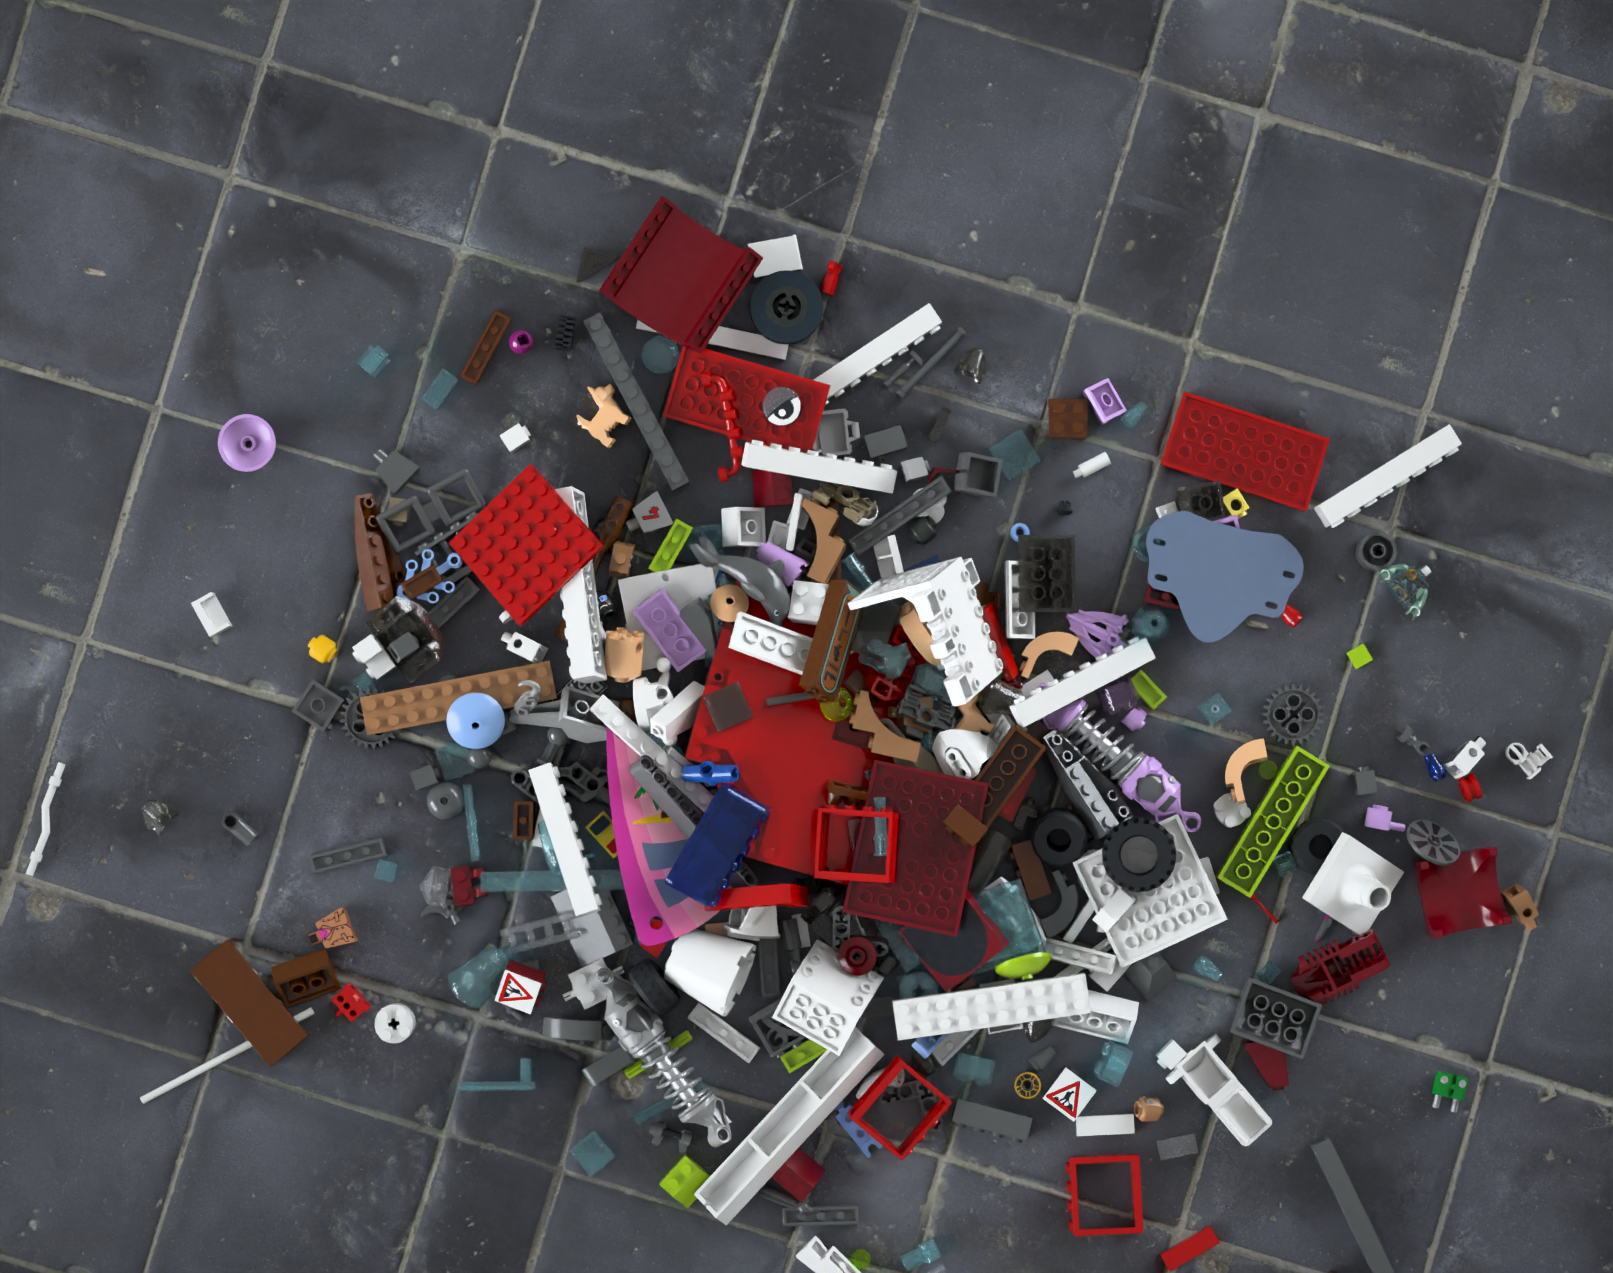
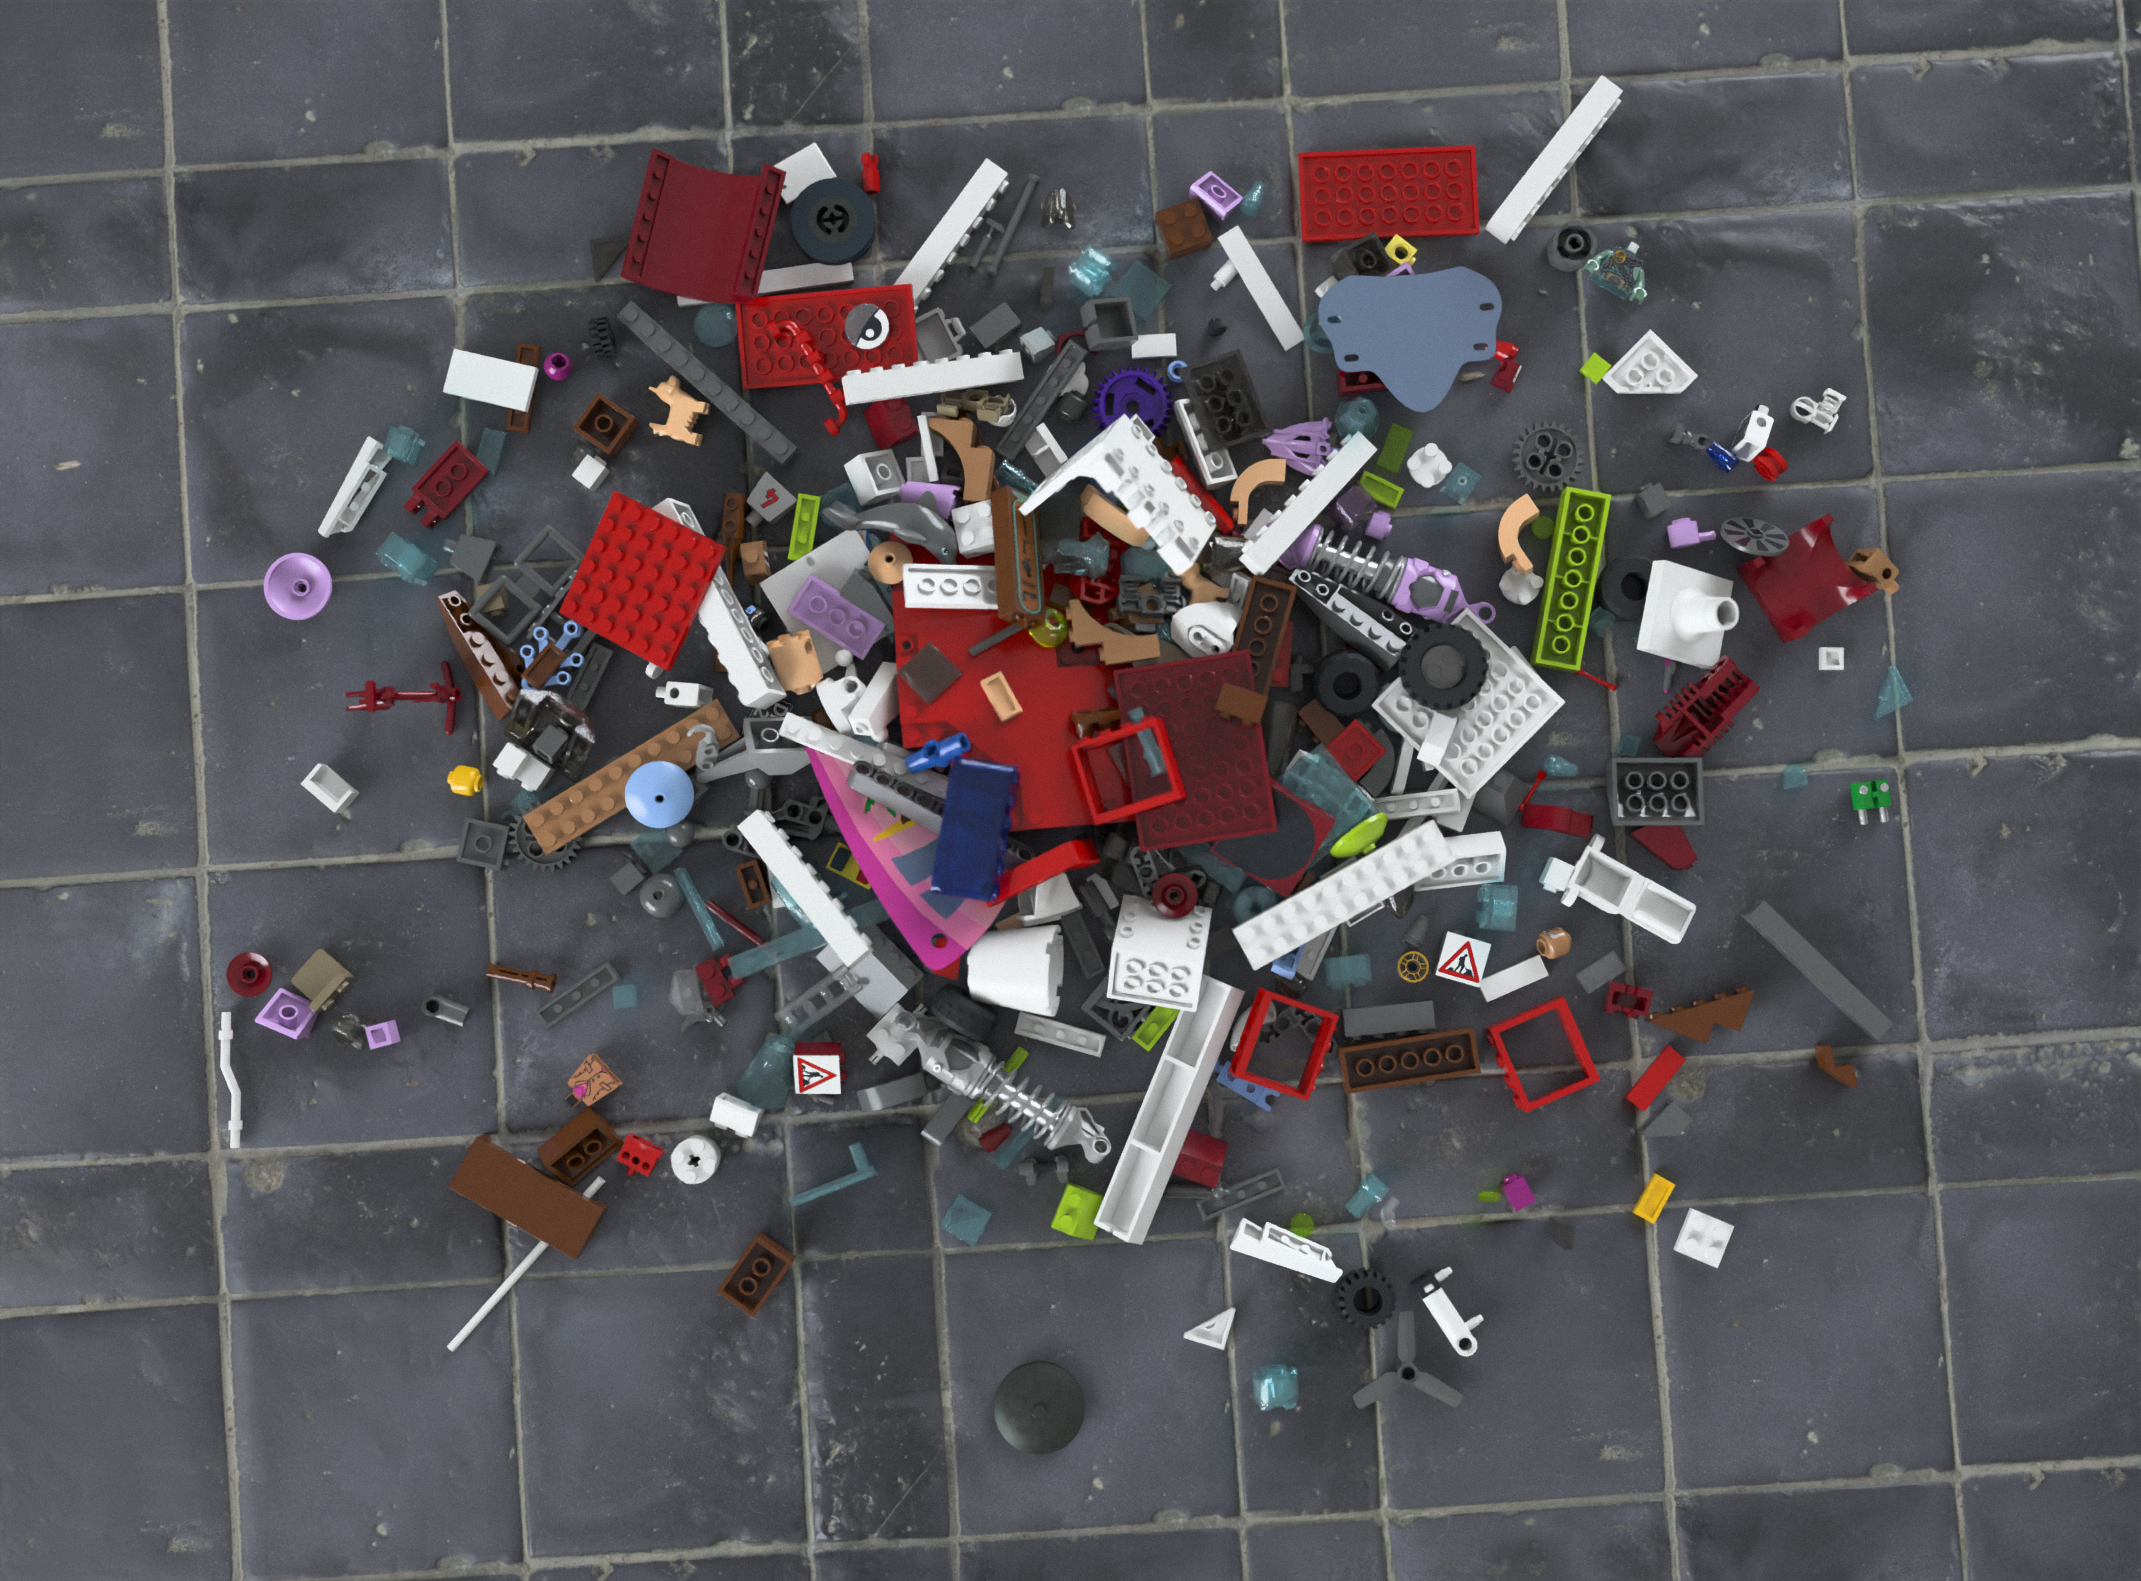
camera: 20 degrees left, 0 degrees up
none -> dark red dish [226,952,272,997]
none -> lavender slope [255,988,319,1040]
none -> dark tan bracket [291,949,354,1012]
none -> white wedge [318,436,395,538]
none -> dark red piece [345,661,461,735]
none -> lavender panel [365,1020,400,1050]
none -> clear light blue brick [376,532,441,586]
none -> dark red tile [403,440,491,530]
none -> white tile [443,349,539,412]
none -> reddish brown pin [486,963,557,994]
none -> reddish brown brick [572,392,640,459]
none -> dark red bar [705,900,782,960]
none -> white slope [710,1092,765,1138]
none -> reddish brown brick [716,1231,796,1318]
none -> dark red cone [978,1122,1012,1154]
none -> light nougat tile [980,671,1023,723]
none -> clear light blue brick [1068,243,1118,299]
none -> dark purple gear [1092,365,1174,439]
none -> white tile [1131,333,1177,359]
none -> white sticker [1218,225,1306,351]
none -> red tile [1323,719,1387,783]
none -> reddish brown brick [1337,1026,1481,1094]
none -> clear neon green tile [1376,423,1413,474]
none -> white piece [1407,443,1452,488]
none -> dark red leg [1490,359,1522,393]
none -> red hinge [1518,771,1547,812]
none -> dark red beam [1521,804,1594,838]
none -> white plate [1602,329,1698,394]
none -> dark red cylinder [1604,981,1653,1019]
none -> reddish brown slope [1644,986,1755,1043]
none -> clear light blue tile [1782,765,1809,789]
none -> white tile [1819,647,1844,670]
none -> clear light blue tile [1873,664,1914,720]

